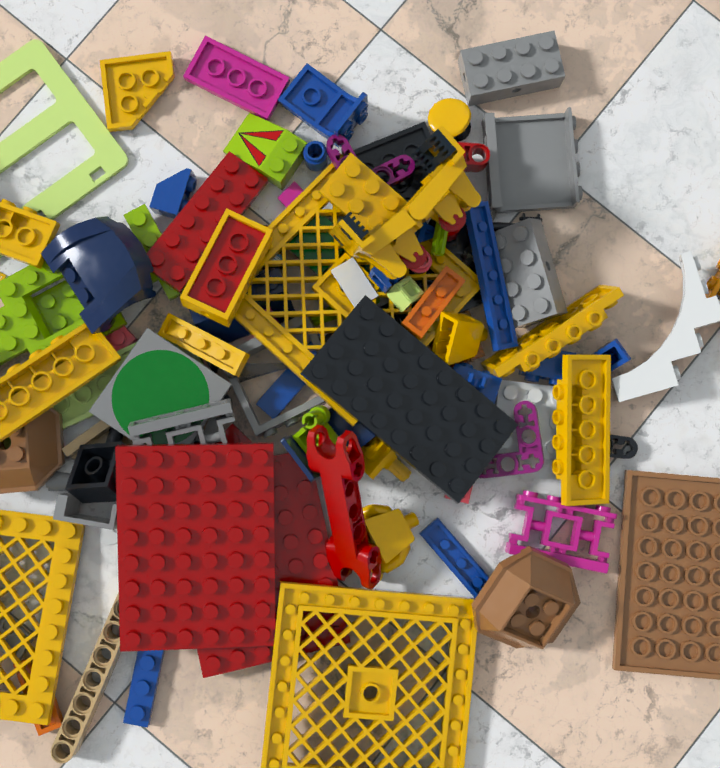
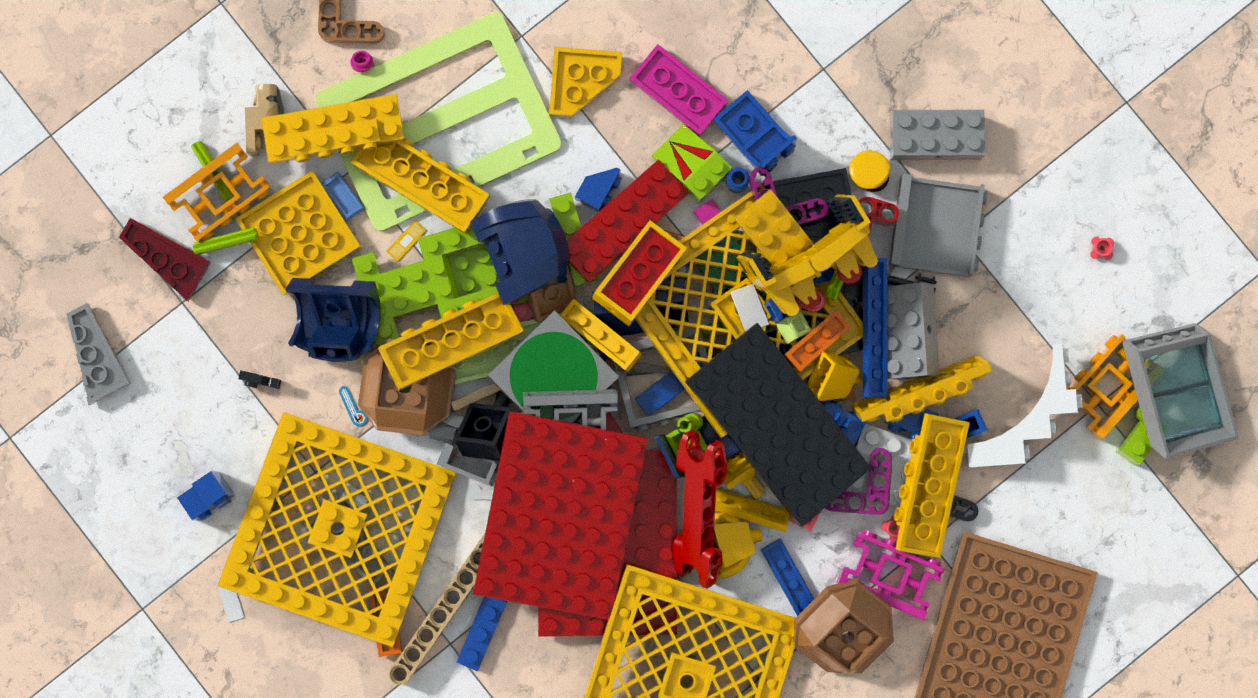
camera: 15 degrees right, 0 degrees up
none -> medium nougat plate [528,265,577,323]
none -> yellow plate [715,488,790,532]
none -> coral plate [881,514,900,542]
none -> coral plate [1090,236,1114,260]

